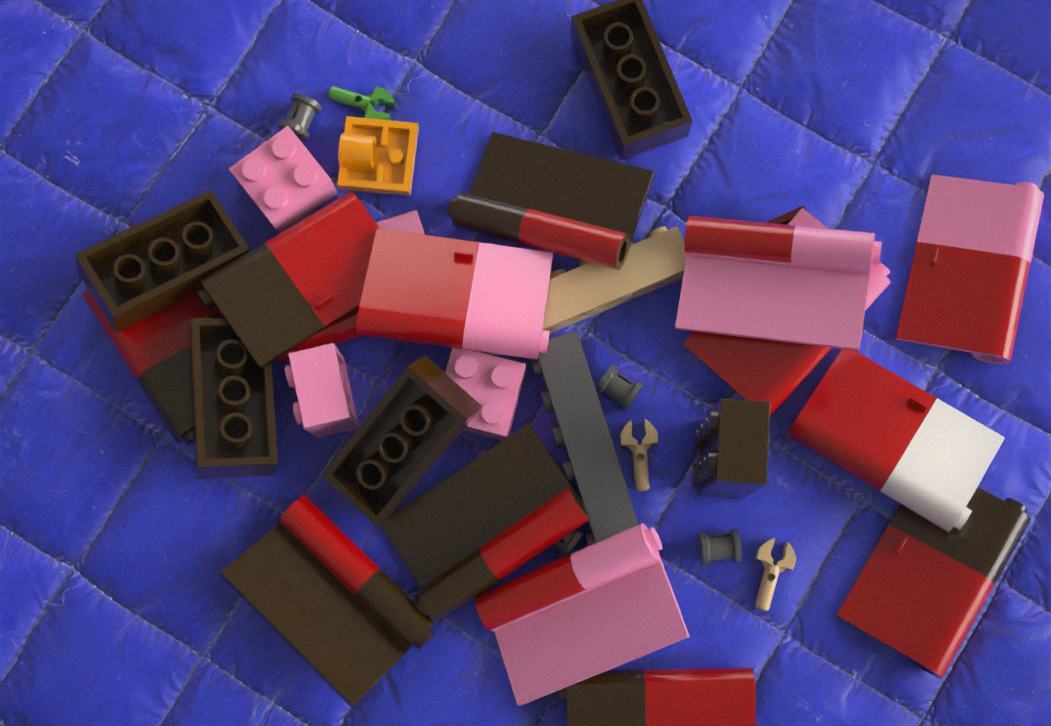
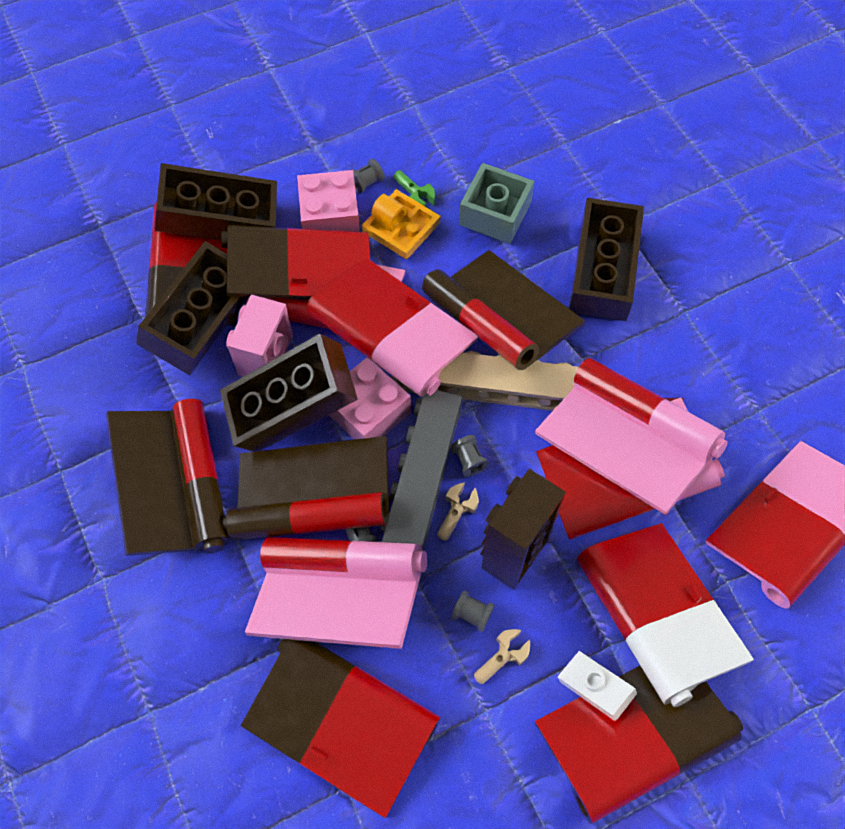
camera: 30 degrees right, 15 degrees down
none -> sand green brick [459,163,535,244]
none -> white plate [558,651,637,721]

